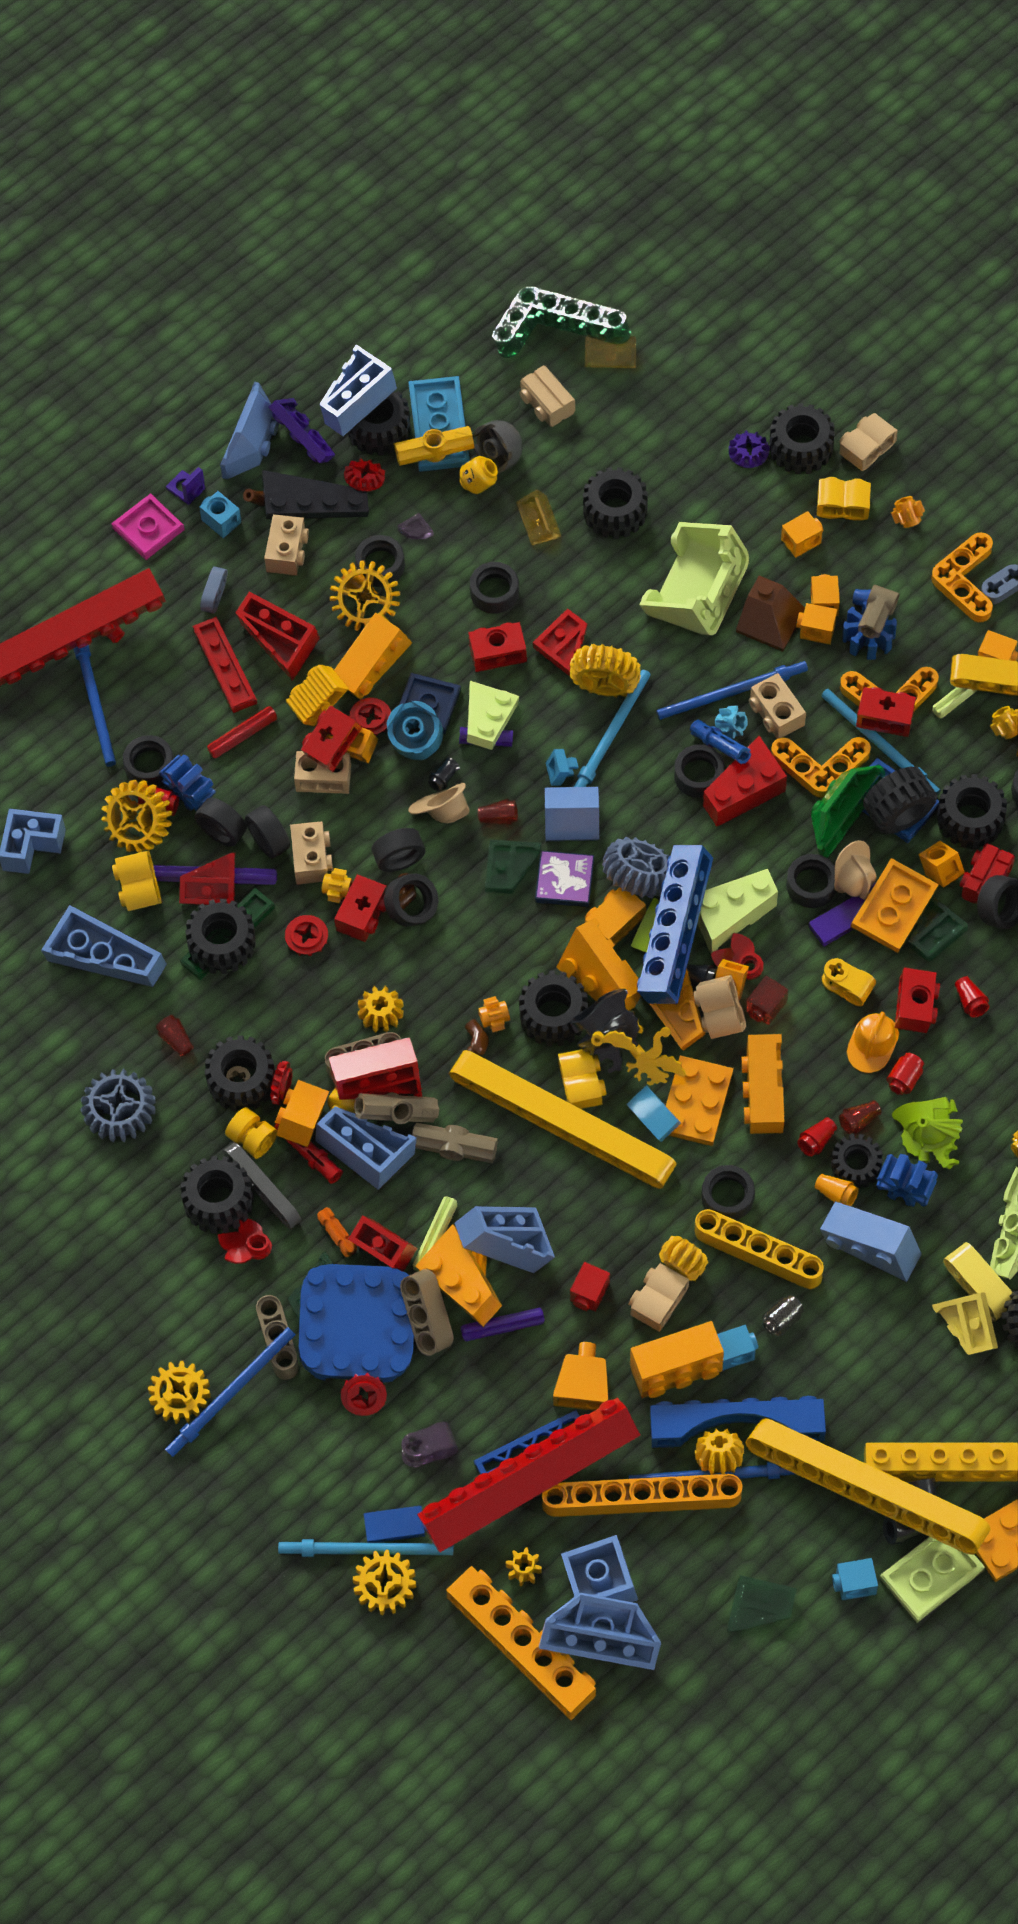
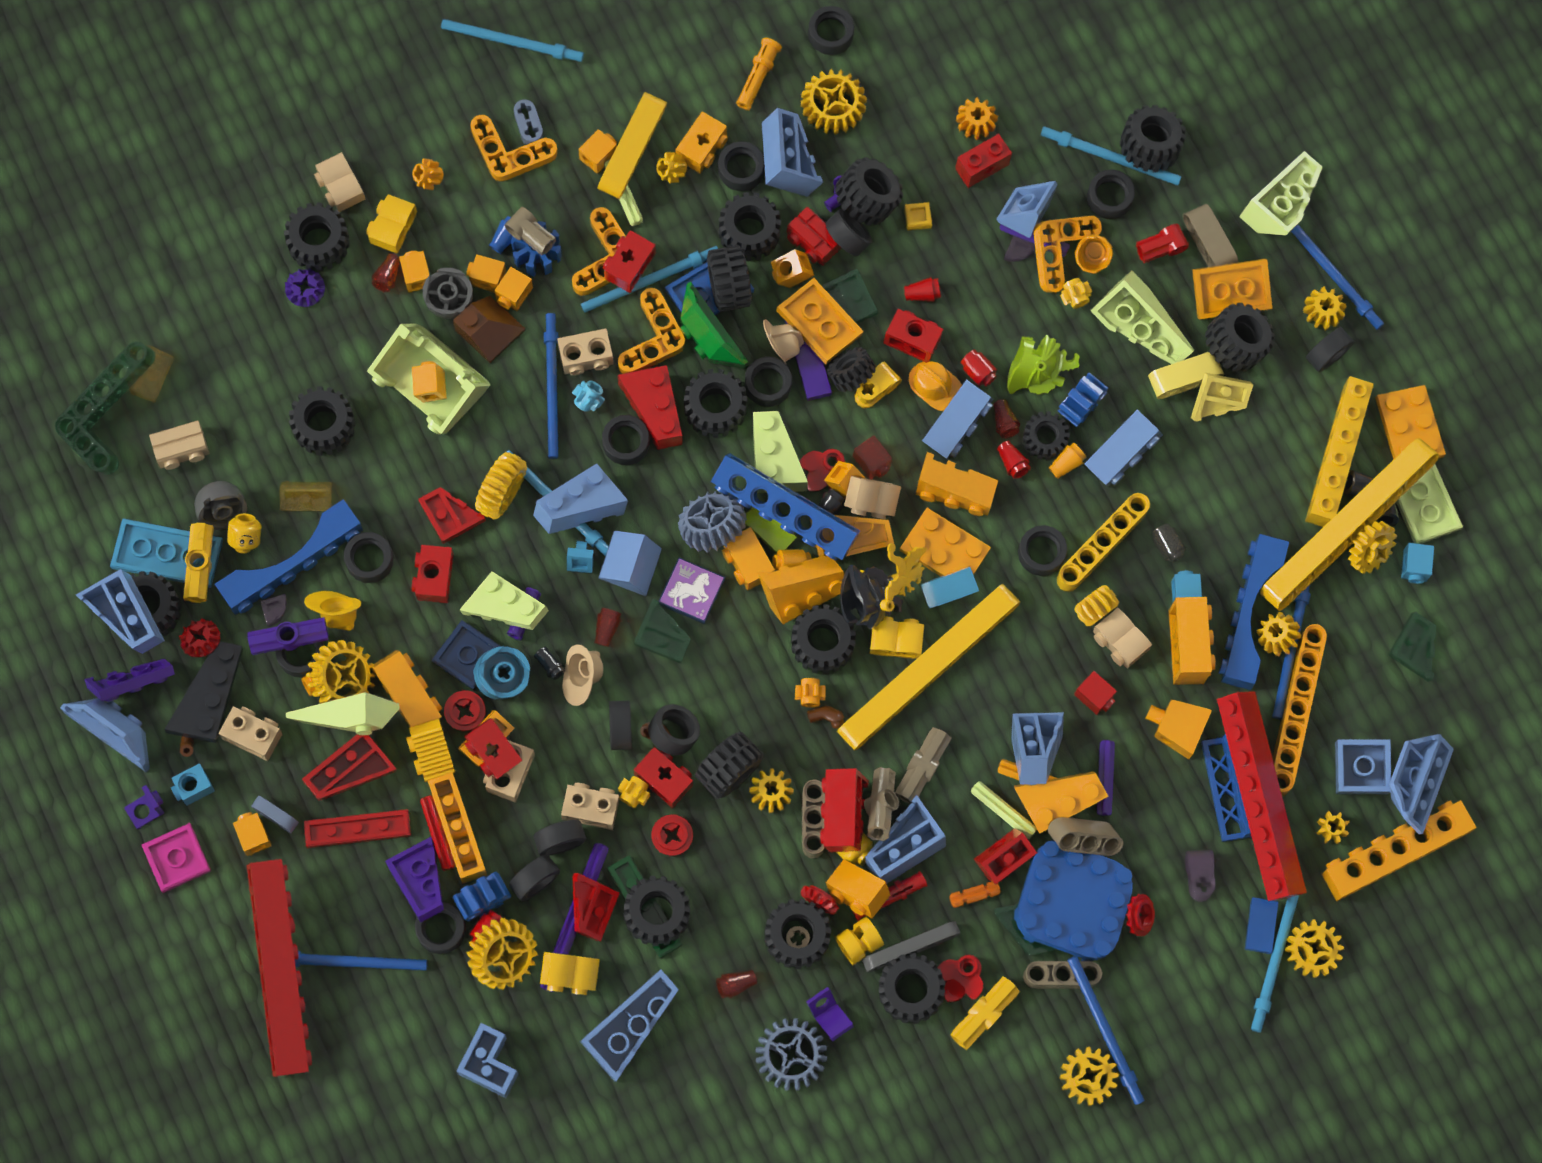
camera: 80 degrees left, 10 degrees up
blue pin [690,720,751,764] -> none
none -> blue arch [215,499,363,615]
none -> light orange brick [233,812,272,856]
none -> dark purple piece [247,617,329,655]
none -> yellowish green wedge [286,692,400,735]
none -> yellow piece [304,591,362,631]
none -> clear red cone [372,254,400,292]
none -> dark purple wing [385,837,444,923]
none -> light orange brick [412,361,447,403]
none -> dark grey cylinder [423,268,473,319]
none -> light orange brick [428,772,487,884]
none -> medium blue wedge [533,463,628,534]
none -> black tyre [684,369,747,438]
none -> black tyre [695,732,764,799]
none -> light orange brick [772,549,812,571]
none -> dark purple bracket [807,987,854,1041]
none -> black tyre [827,347,876,392]
none -> medium blue wedge [922,380,994,459]
none -> yellow piece [950,976,1020,1050]
none -> yellow gear [1348,521,1397,574]

